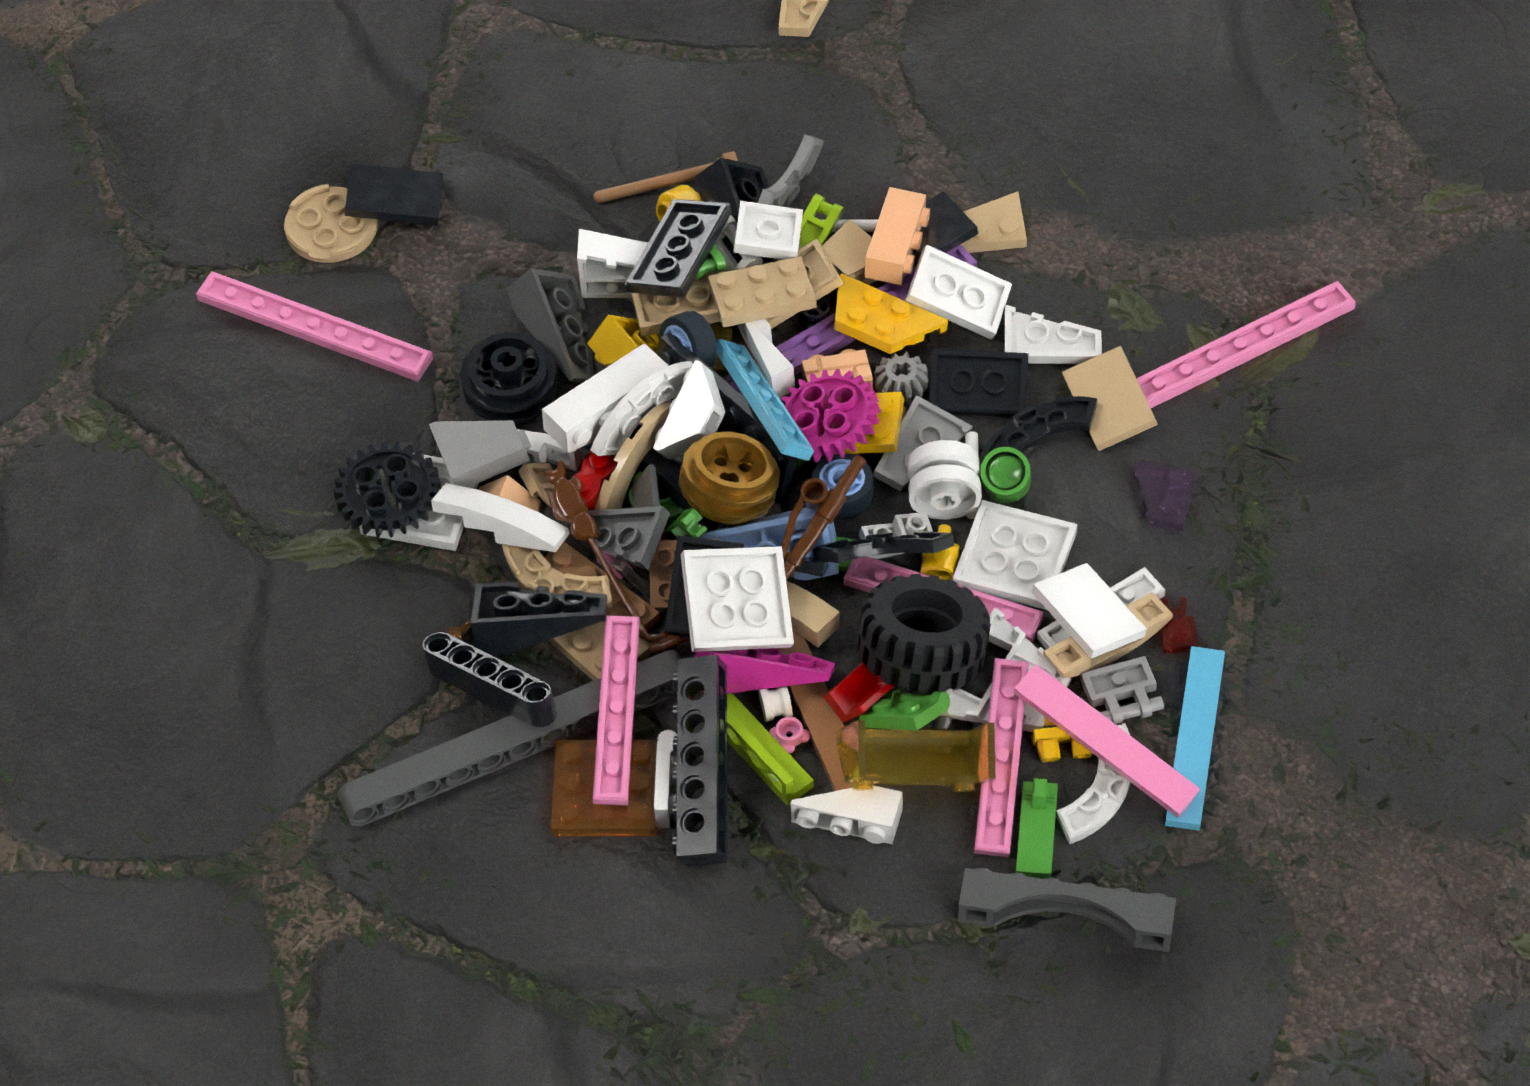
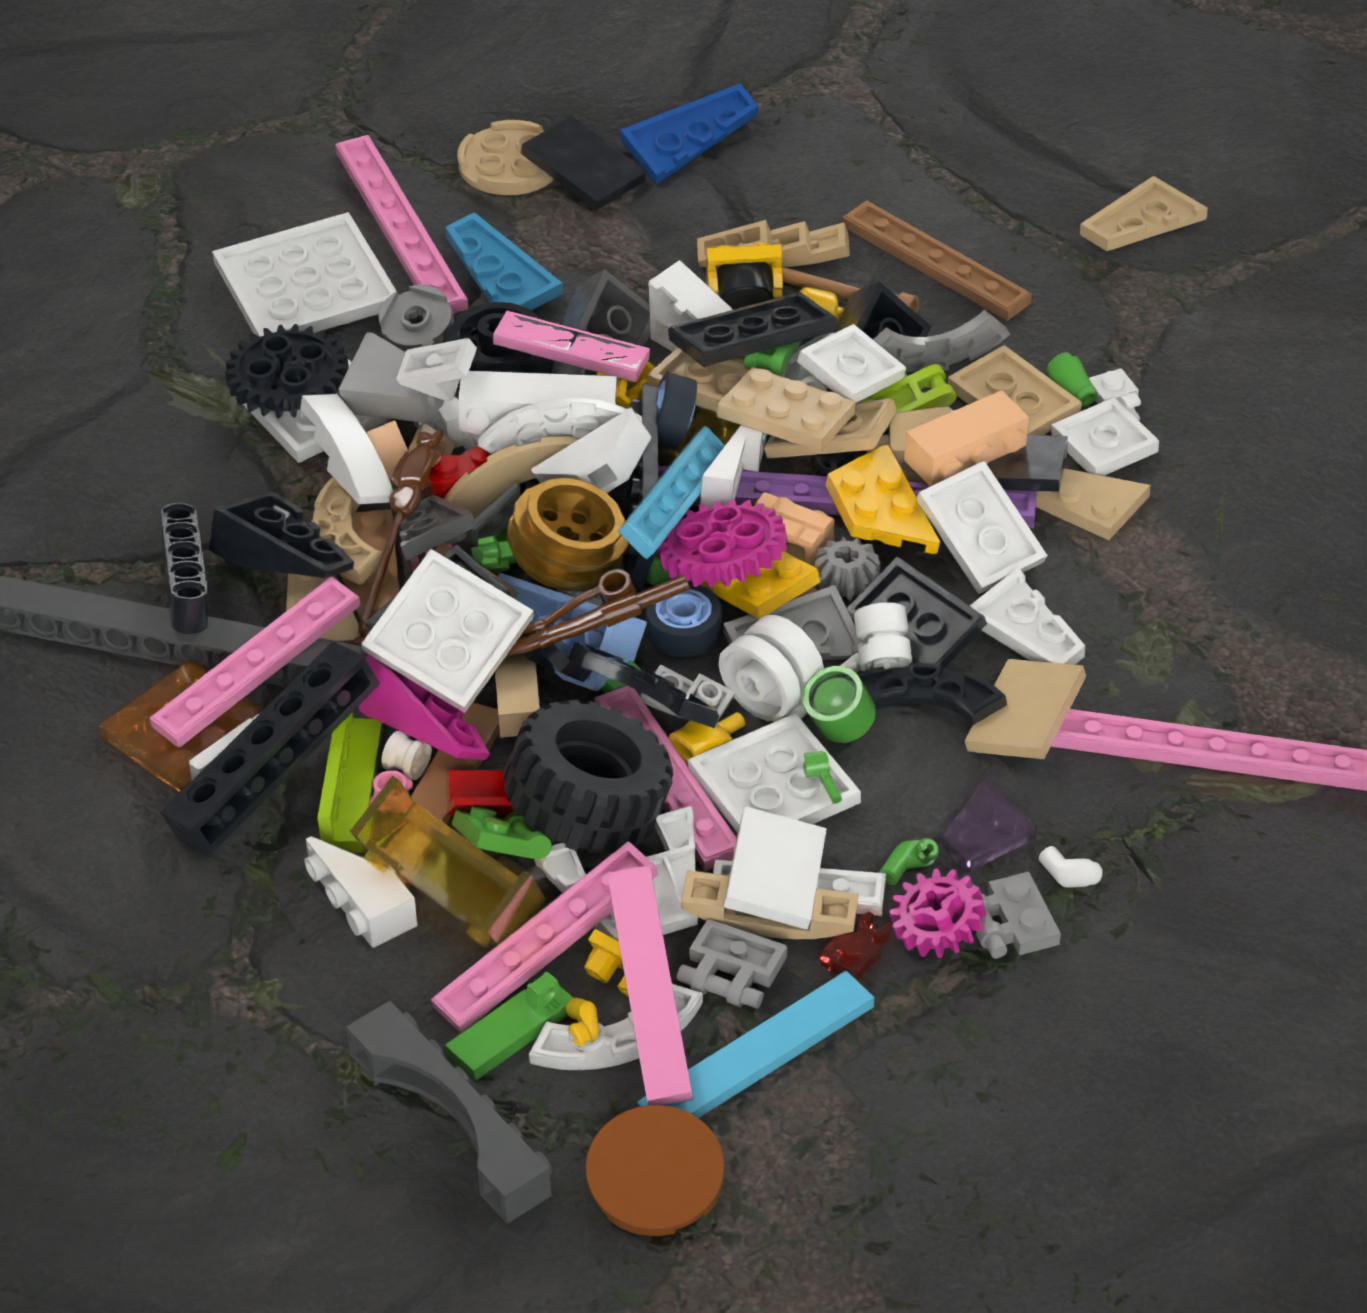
camera: 40 degrees right, 10 degrees down
none -> white plate [212,212,399,337]
none -> light grey plate [379,285,454,352]
none -> white slope [396,338,477,401]
none -> dark azure wing [445,212,563,311]
none -> bright pink tile [493,311,650,382]
none -> yellow arm [566,997,600,1047]
none -> dark orange tile [586,1105,724,1236]
none -> blue wing [620,84,758,185]
none -> tan slope [697,220,850,268]
none -> piece [706,243,783,310]
none -> bright green hand [803,751,842,804]
none -> medium nougat tile [843,200,1032,321]
none -> white wheel [854,603,912,671]
none -> bright green arm [879,838,939,885]
none -> dark pink gear [890,869,986,958]
none -> tan plate [948,345,1082,435]
none -> light grey plate [973,871,1061,958]
none -> white arm [1038,846,1103,888]
none -> bright green cone [1046,352,1098,408]
none -> white plate [1051,397,1159,476]
none -> white plate [1089,368,1141,421]

